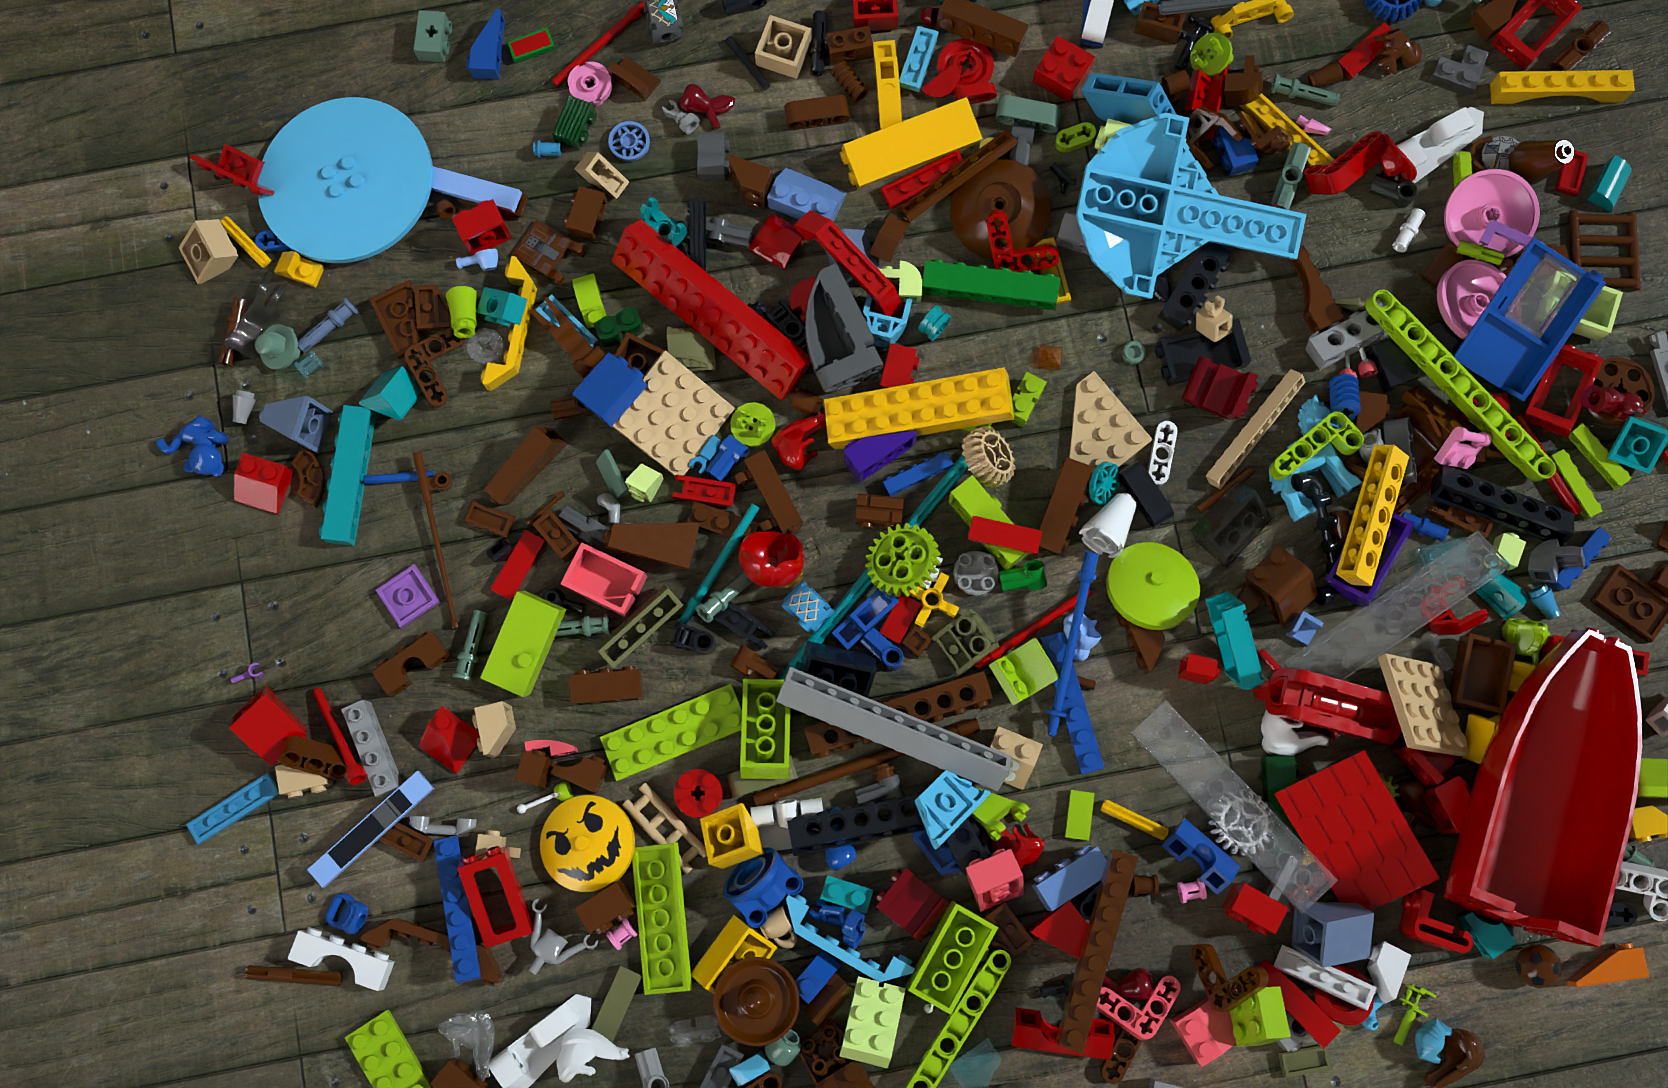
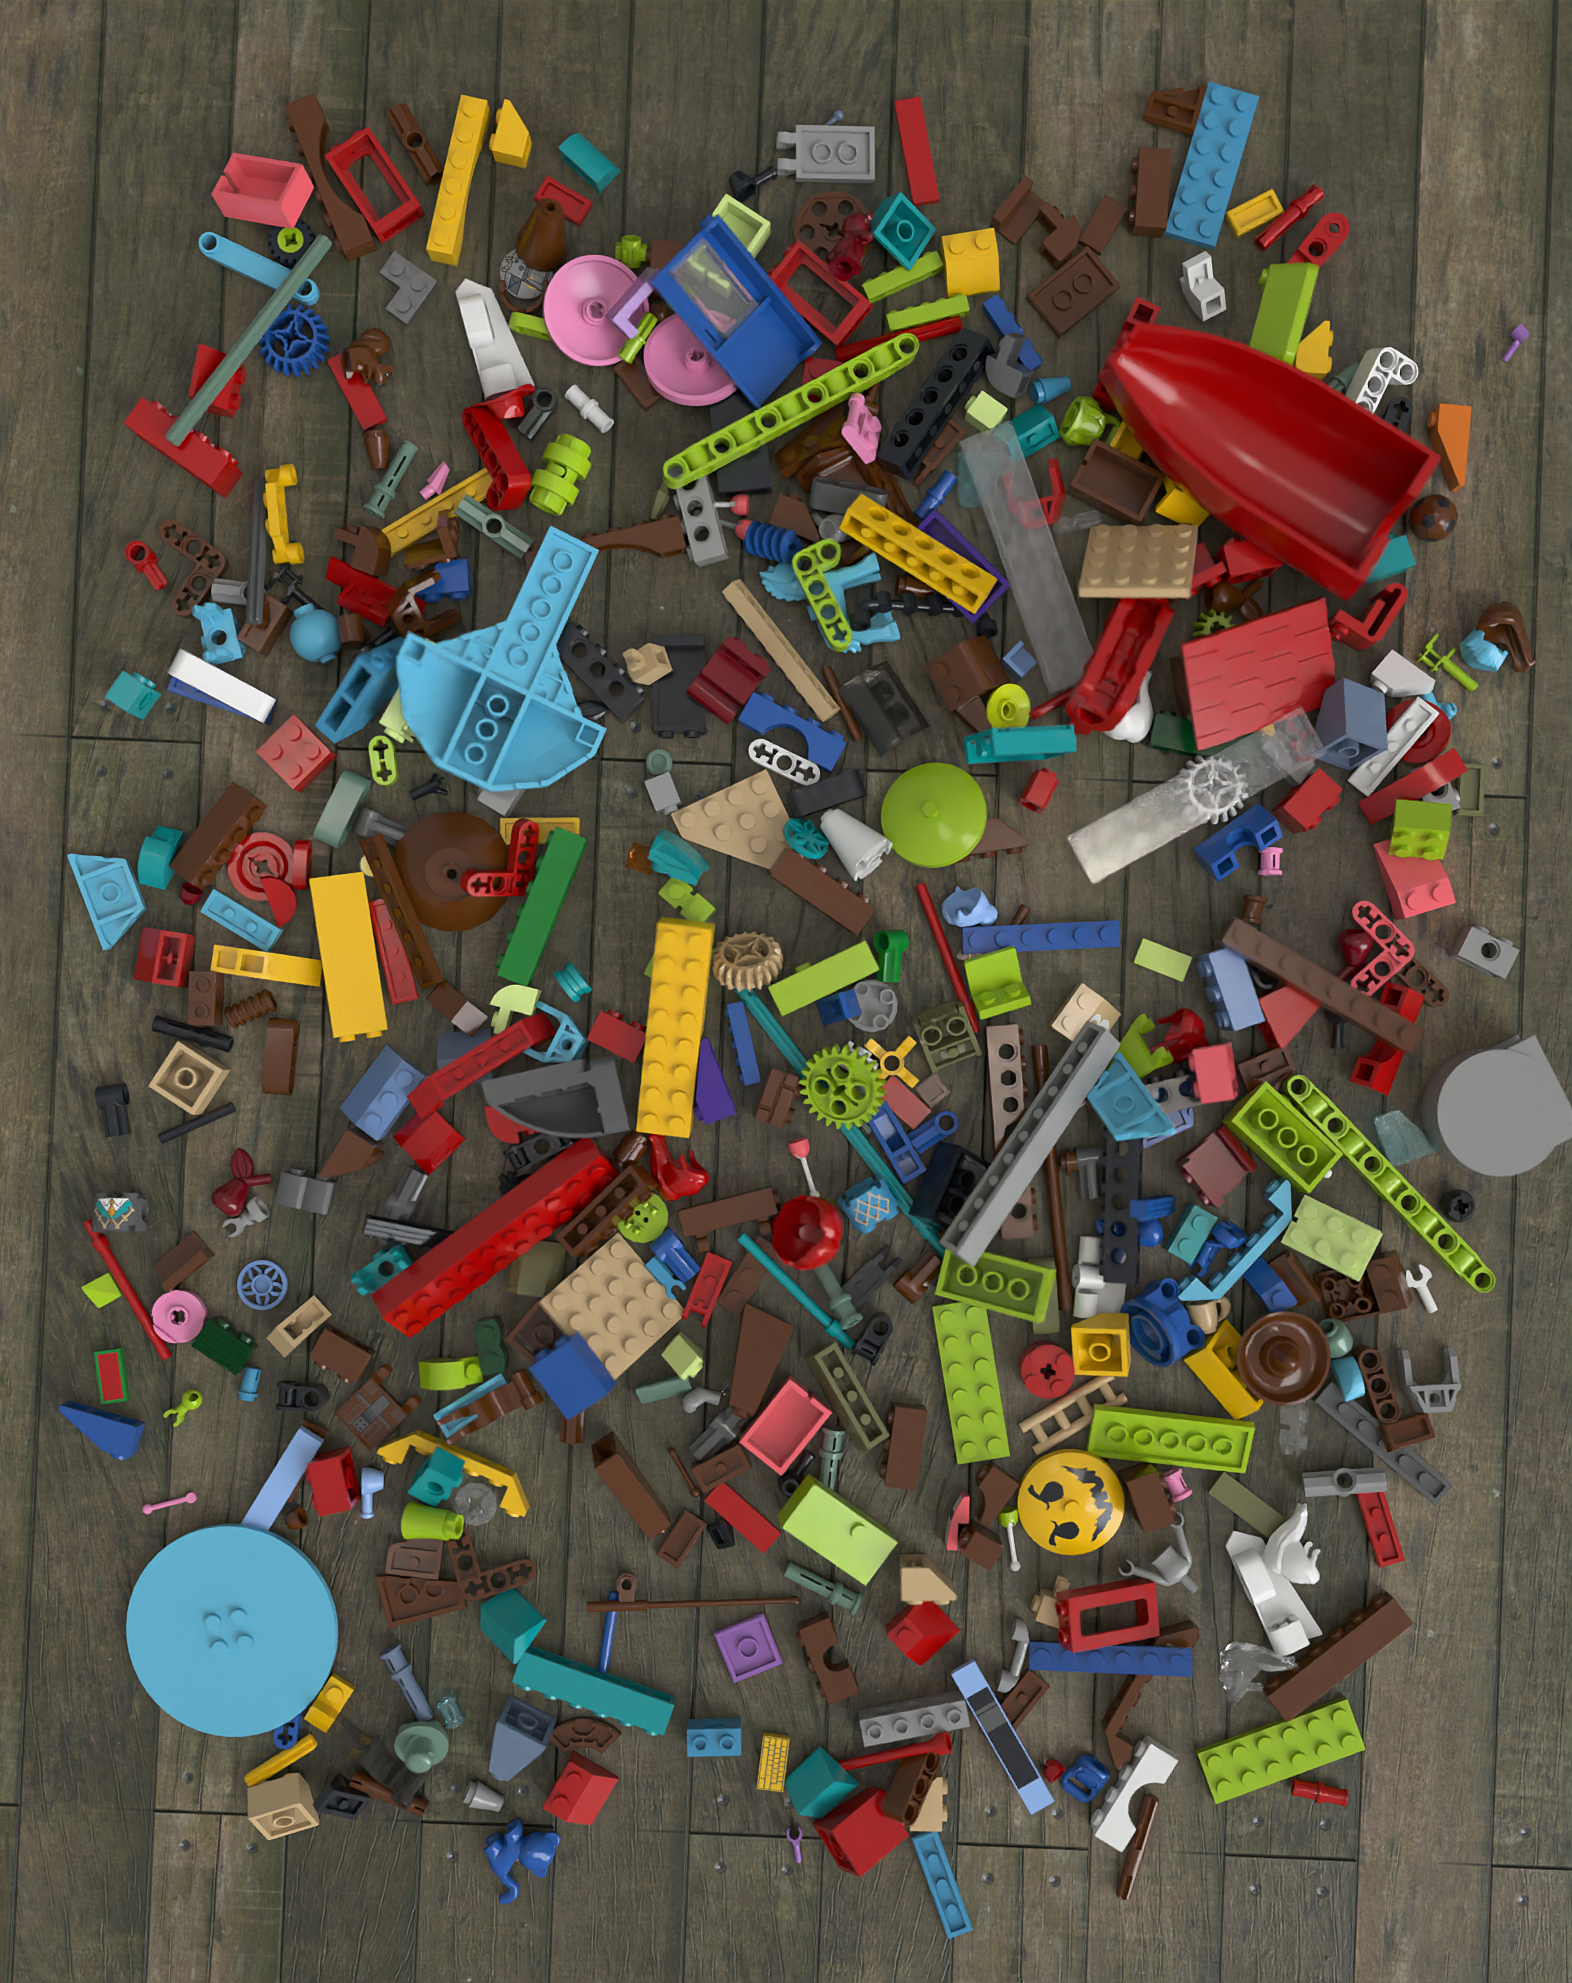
camera: 85 degrees left, 10 degrees up
red bracket [190,144,274,196] -> none
sand green brick [414,10,452,62] -> none
red tile [967,516,1042,555] -> none
blue bar [1046,551,1100,737] -> none
yellow axle [1100,800,1169,840] -> none
lime plate [1190,32,1233,77] -> none
reddish brown beam [1191,944,1269,1012] -> none
reddish brown bar [1569,210,1641,291] -> none
none -> lime slope [81,1272,123,1309]
none -> bright pink hinge [142,1492,198,1514]
none -> lime arm [163,1389,203,1427]
none -> black piece [275,1380,330,1412]
none -> medium azure brick [290,603,342,665]
none -> black slope [312,1773,371,1820]
none -> yellow slope [489,99,532,169]
none -> lime piece [529,433,591,516]
none -> reddish brown brick [556,1165,658,1257]
none -> lime gear [615,235,647,268]
none -> light grey brick [644,772,682,816]
none -> teal slope [648,828,710,886]
none -> dark azure brick [687,1718,742,1757]
none -> black bar [728,165,778,203]
none -> blue arch [738,692,847,774]
none -> yellow tile [757,1733,790,1792]
none -> teal slope [784,1746,858,1818]
none -> hinge [787,1137,820,1197]
none -> blue slope [816,989,862,1026]
none -> yellow slope [939,228,1000,299]
none -> neon yellow dish [986,684,1030,729]
none -> red hinge [1042,1759,1065,1784]
none -> blue piece [1130,1195,1175,1221]

